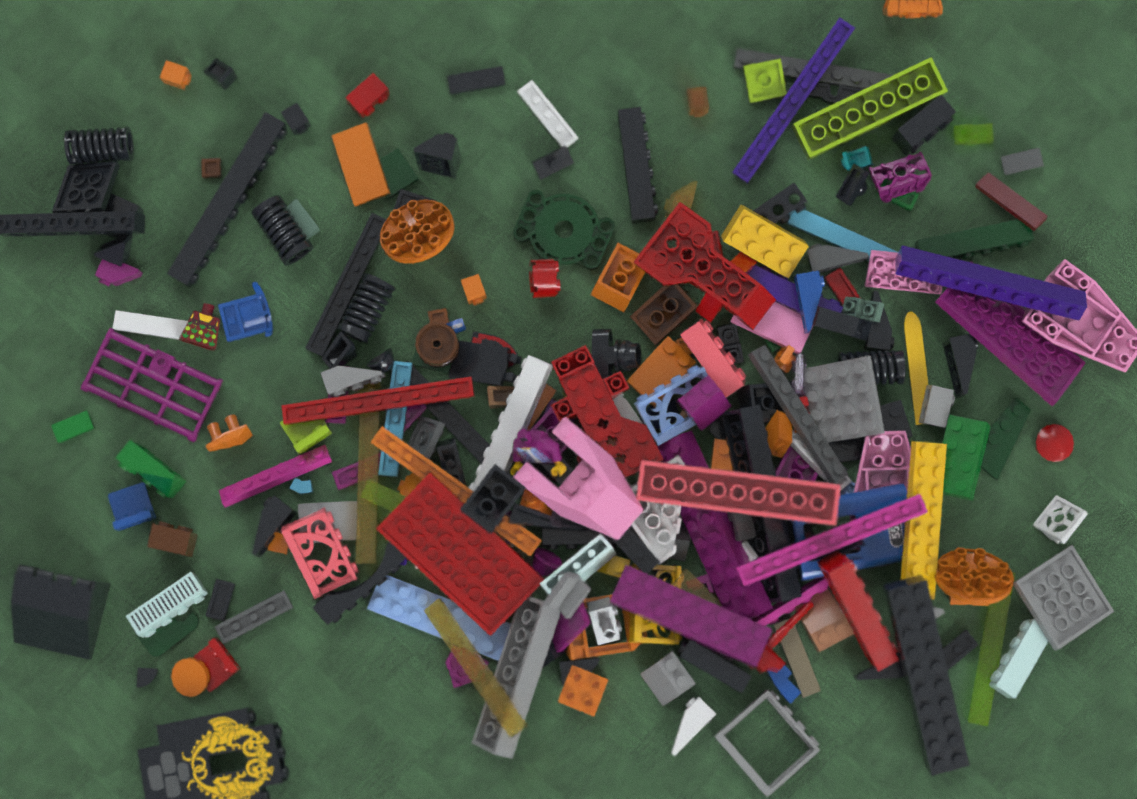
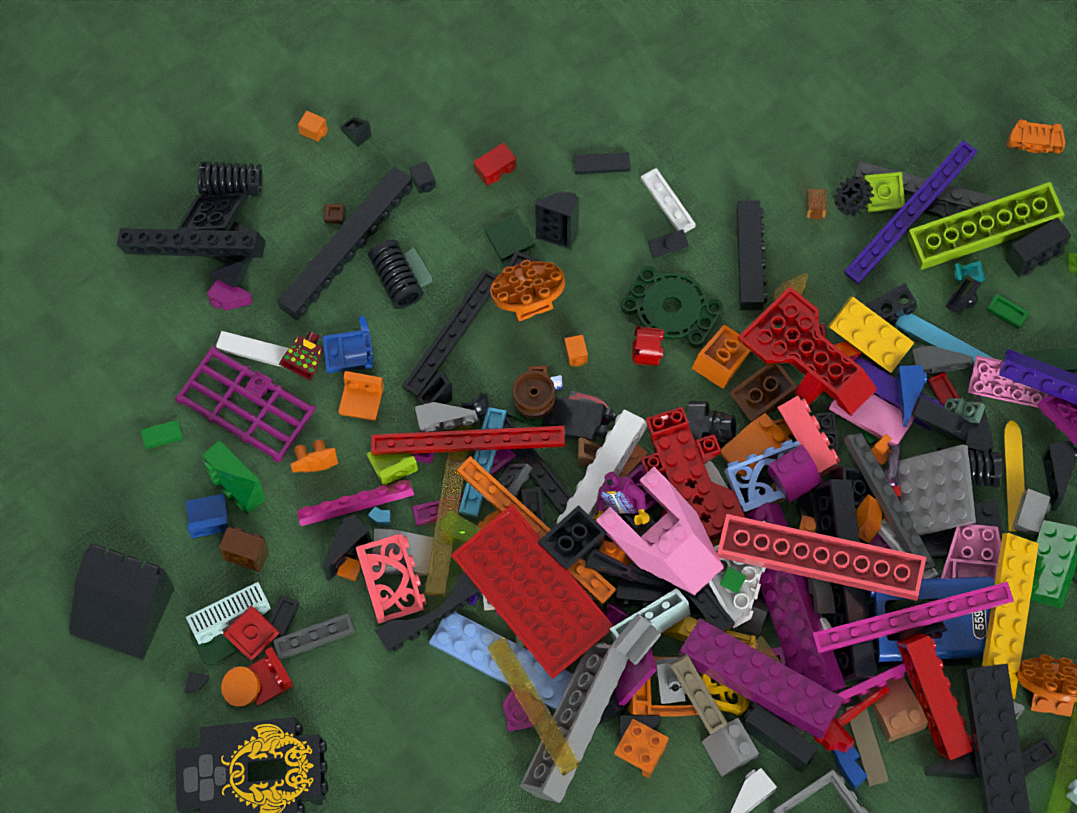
camera: 10 degrees right, 15 degrees down
orange tile [331,122,390,206] -> none
black piece [337,273,396,344] -> none
magenta piece [868,151,932,203] -> none
none -> red tile [223,605,280,661]
none -> orange bracket [338,371,384,421]
none -> dark tan tile [670,654,728,734]
none -> green tile [719,567,747,594]
none -> black gear [834,176,874,216]

